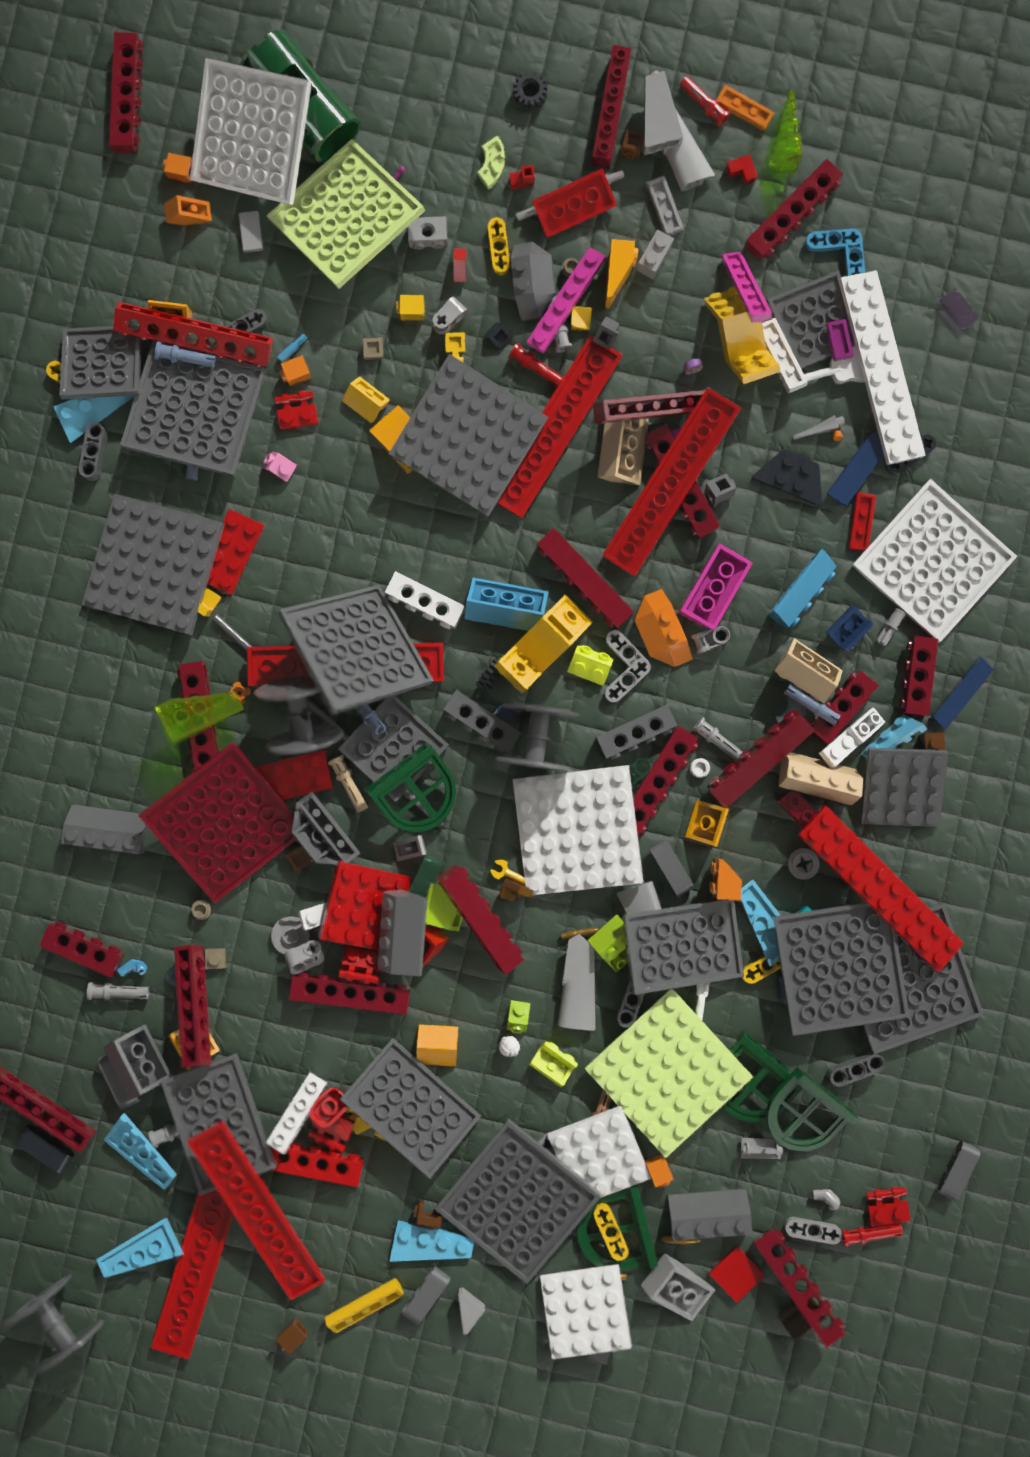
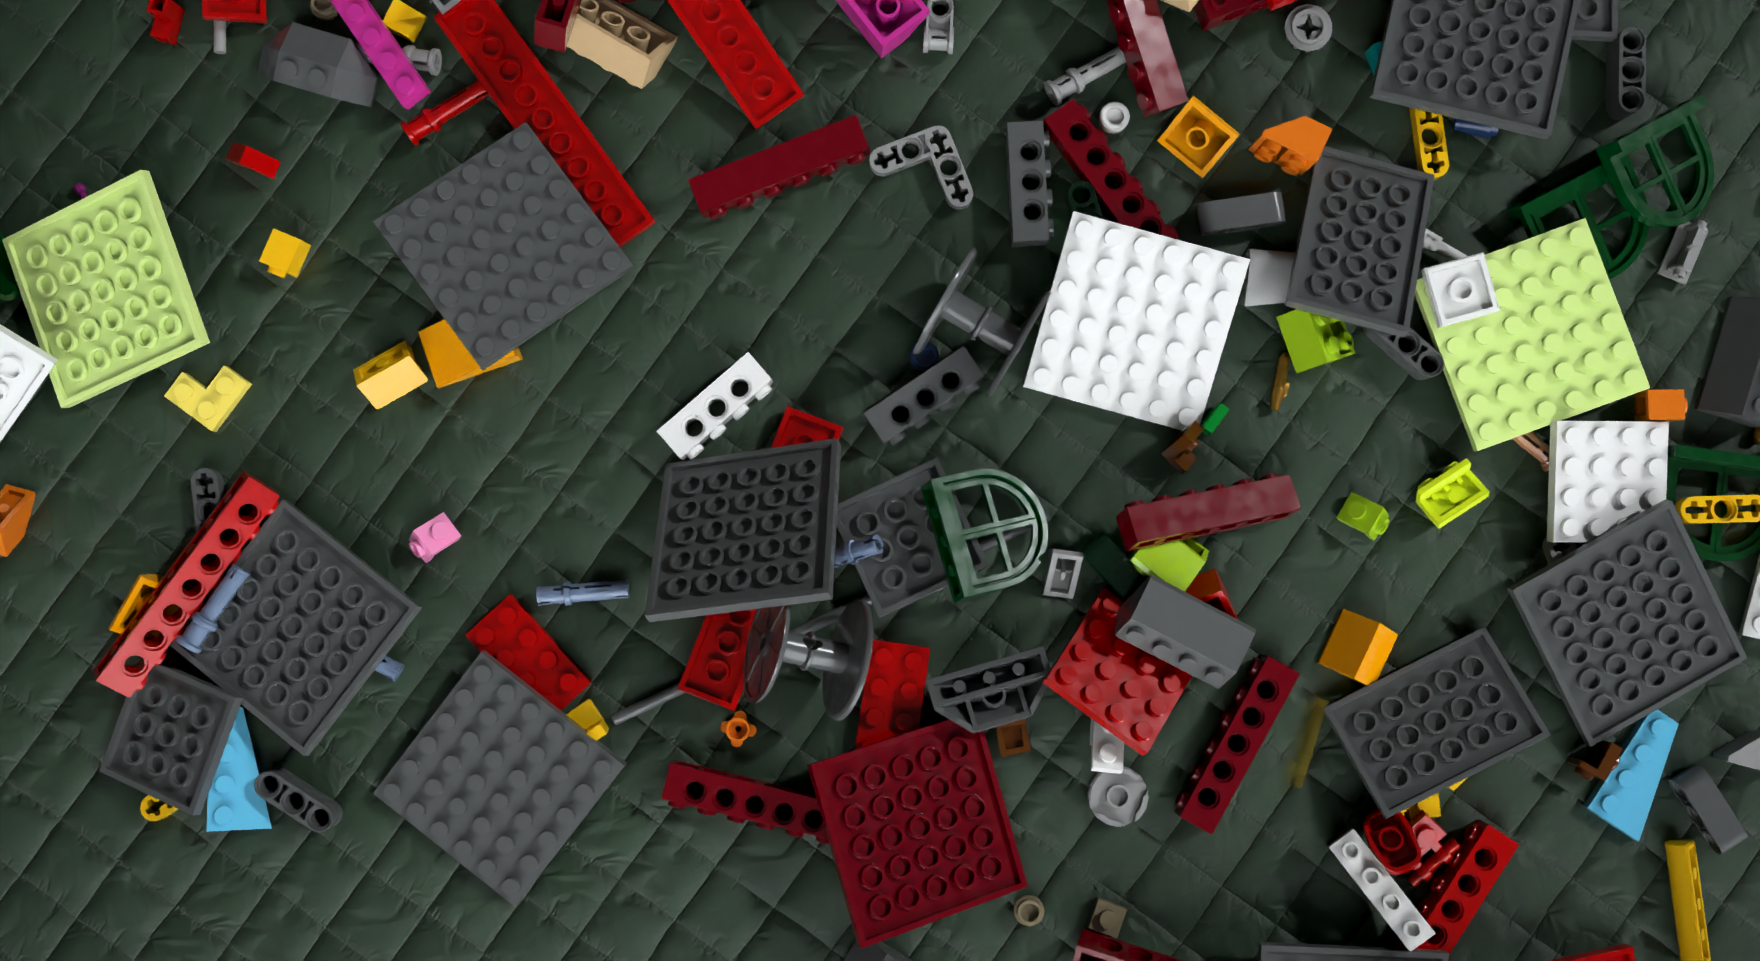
camera: 65 degrees left, 0 degrees up
clear neon green wedge [154,692,244,746] -> none
light grey tile [239,211,263,253] -> none
red plate [275,390,319,431] -> none
dark azure pin [277,334,307,363] -> none
orange brick [280,356,312,387] -> none
light grey piece [284,940,324,974] -> none
tan pin [328,755,368,813] -> none
red plate [339,947,381,985] -> none
dark tan plate [363,338,384,360] -> none
light grey brick [408,216,448,250] -> none
light grey piece [433,297,468,335] -> none
yellow plate [445,333,465,362] -> none
dark azure slope [464,578,548,631] -> none
black tyre [475,657,503,694] -> none
yellowish green tile [477,135,505,190] -> none
black slope [484,322,513,351] -> none
yellow beam [488,217,510,275] -> none
yellow bar [491,860,525,885] -> none
yellow bracket [494,595,593,693] -> none
white piece [499,1036,520,1057] -> none
light grey panel [558,934,595,1031] -> none
neon yellow bracket [567,645,613,686] -> none
orange wedge [635,589,692,667] -> none
medium azure wing [740,880,780,966] -> none
none -> light yellow plate [164,366,252,432]
none -> sand blue pin [536,579,630,606]
none -> green tile [1200,403,1229,435]
none -> clear yellow bar [1290,698,1329,788]
none -> white tile [1421,252,1500,328]

